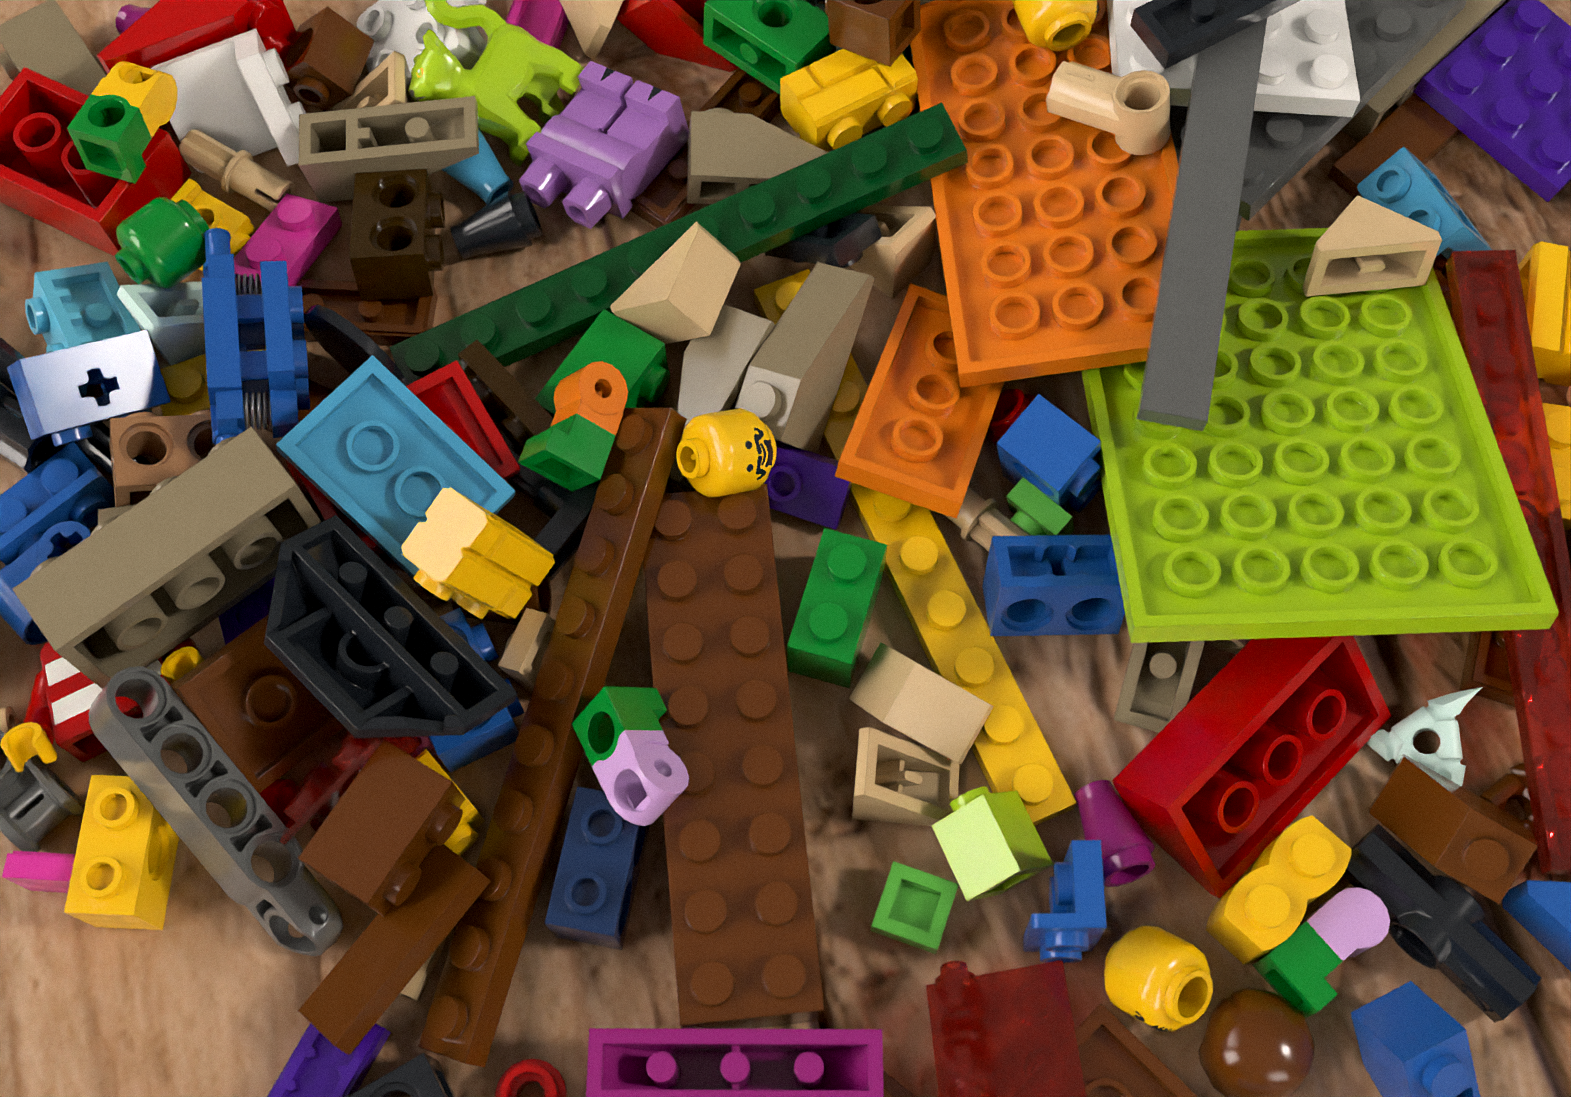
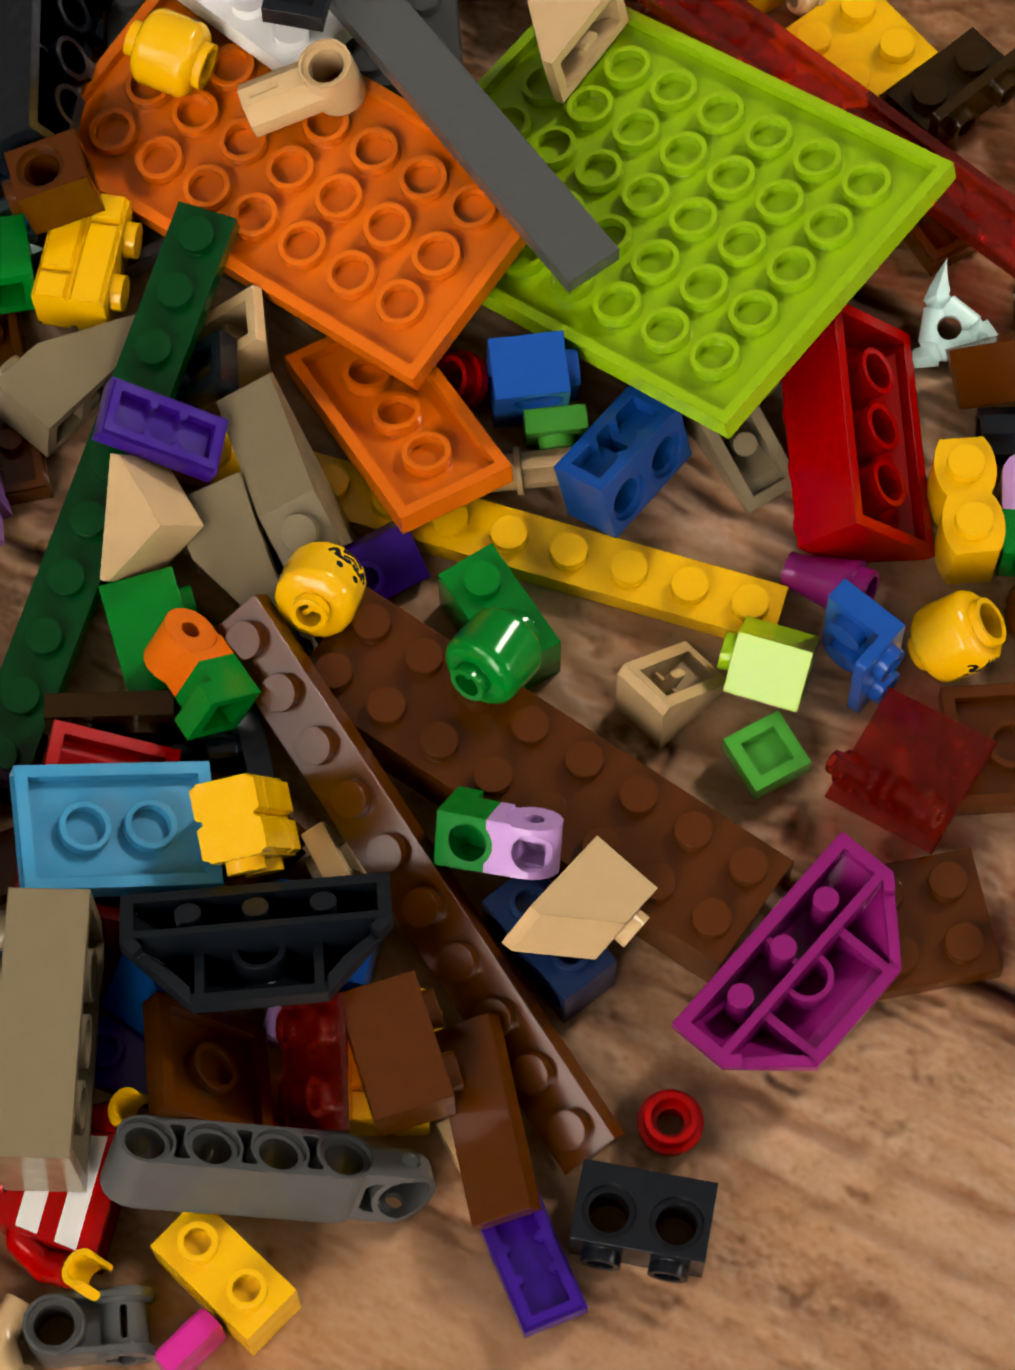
camera: 50 degrees left, 0 degrees up
tan slope [849,642,994,764] -> none
none -> dark purple plate [91,376,229,483]
none -> green head [445,607,543,704]
none -> tan slope [502,836,658,960]

